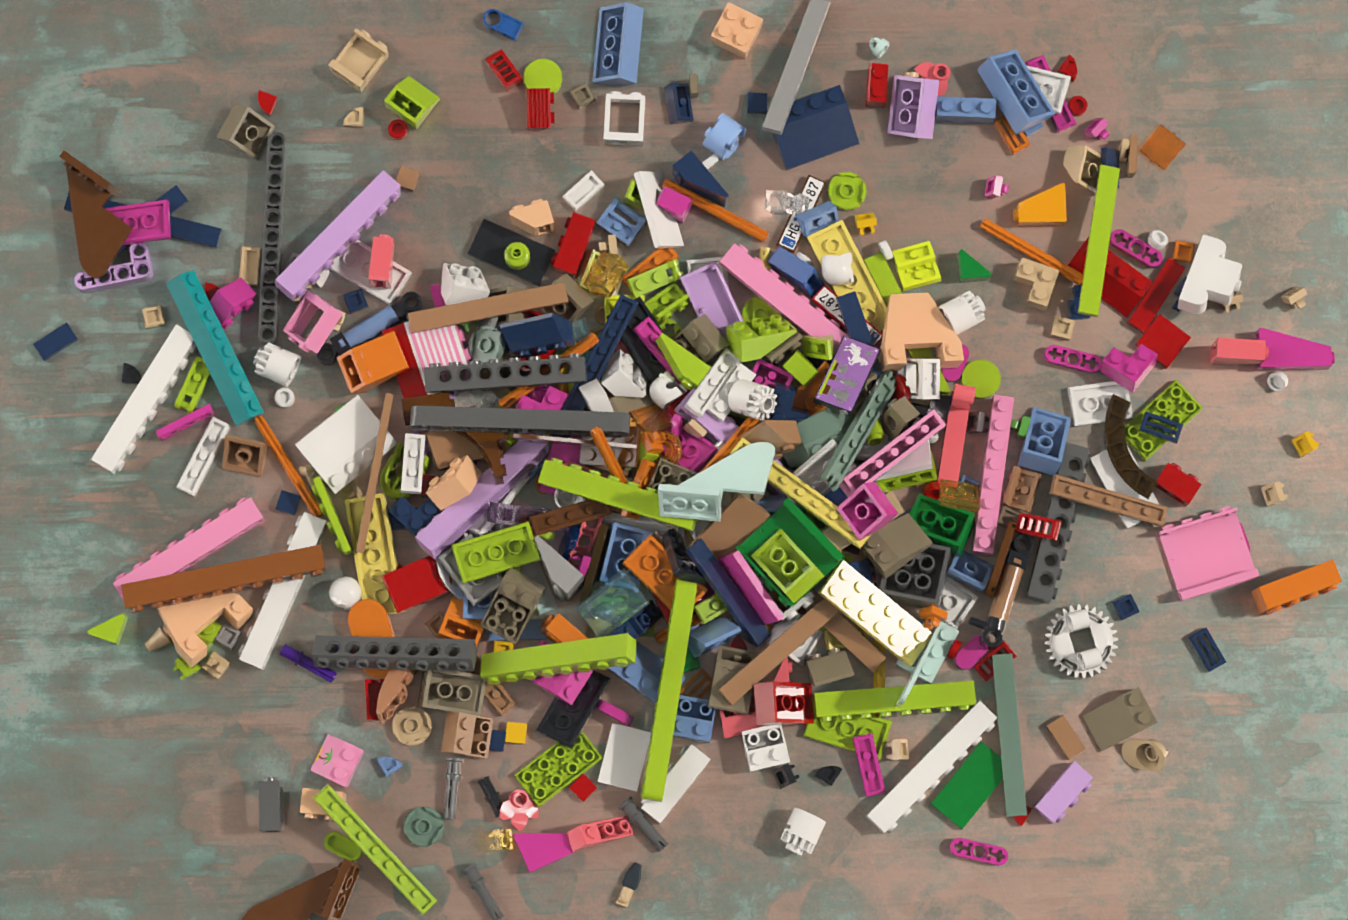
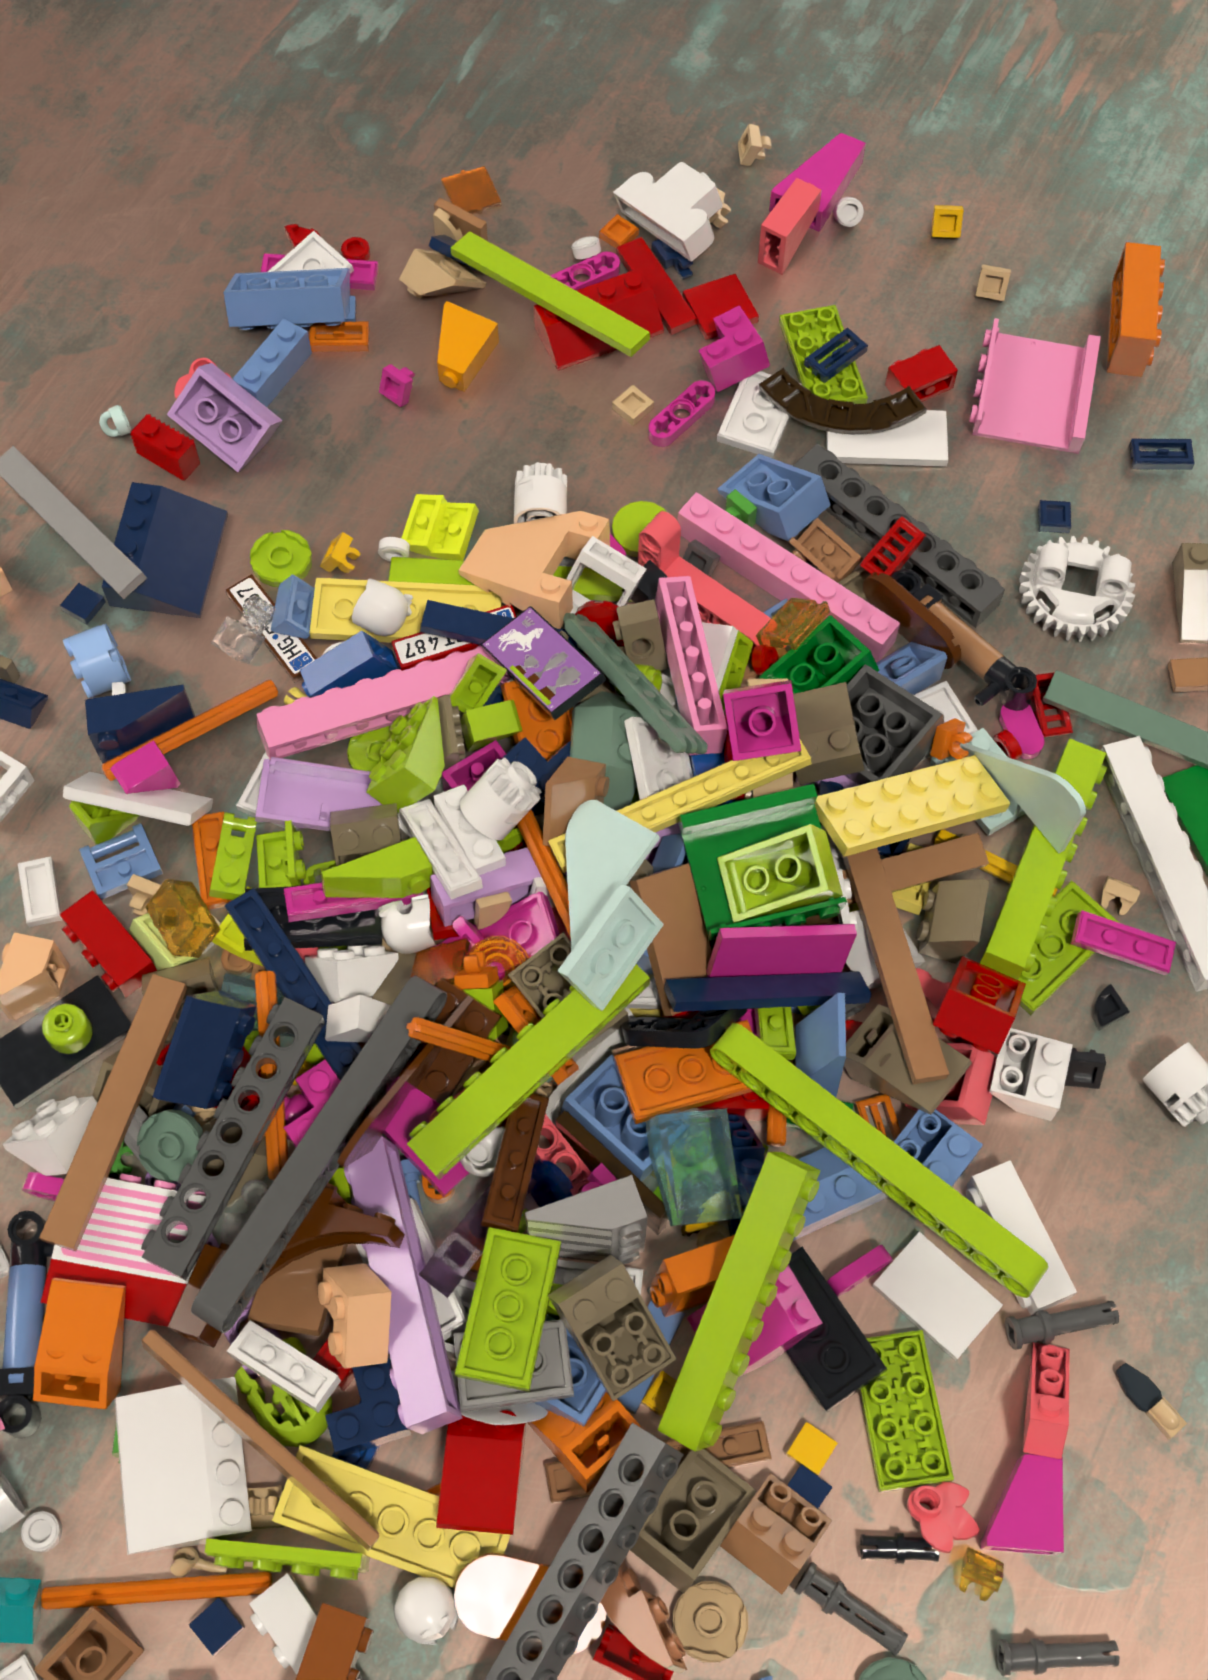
camera: 55 degrees left, 15 degrees down
red tile [569,773,597,802] -> none
green slope [957,249,992,283] -> none
orange axle [980,218,1083,285] -> none
tan brick [1013,257,1059,311] -> none
medium nougat tile [1049,474,1168,527] -> none
dark blue plate [1068,285,1090,320] -> none
dark pink tile [1083,118,1110,140] -> none

